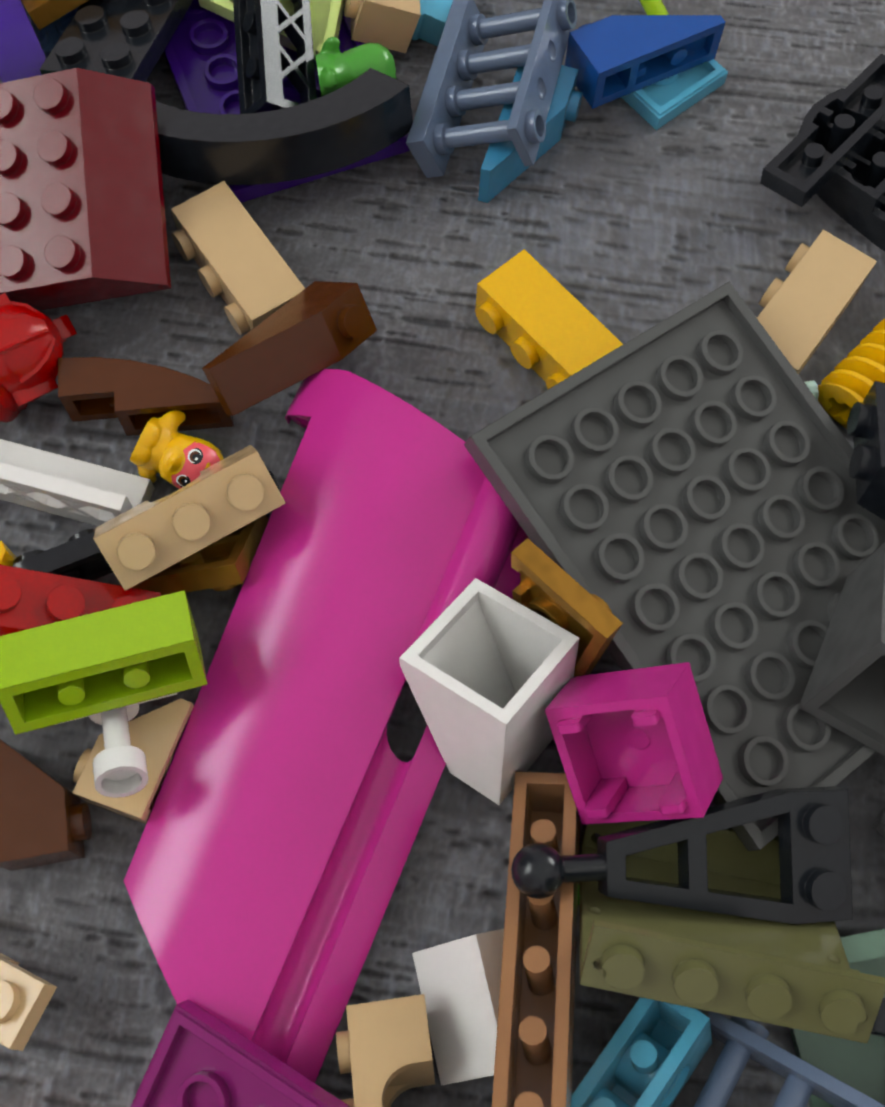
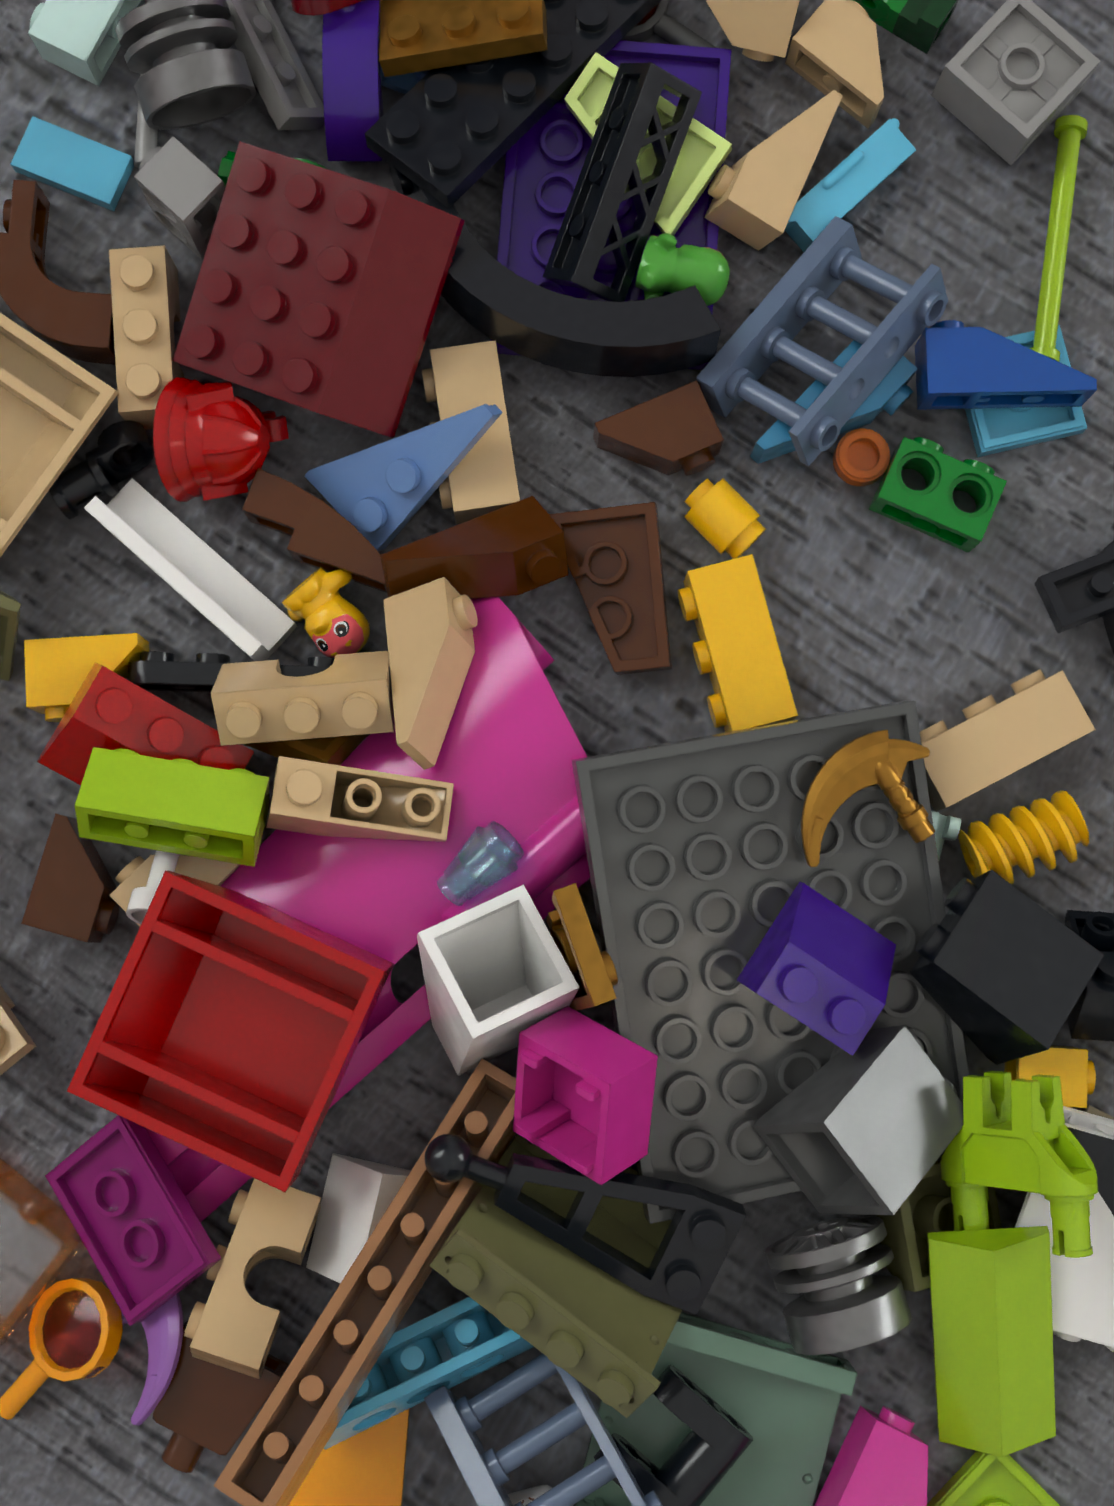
camera: 25 degrees right, 15 degrees up
none -> red slope [67,870,394,1192]
none -> tan slope [267,756,454,842]
none -> medium blue wing [305,404,503,551]
none -> tan slope [383,577,478,770]
none -> clear light blue cone [437,821,524,906]
none -> reddish brown wing [549,502,672,675]
none -> reddish brown slope [593,380,724,476]
none -> yellow brick [684,478,766,559]
none -> dark purple slope [737,881,896,1056]
none -> pearl gold piece [801,730,935,867]
none -> orange tile [833,428,890,487]
none -> green brick [869,437,1007,553]

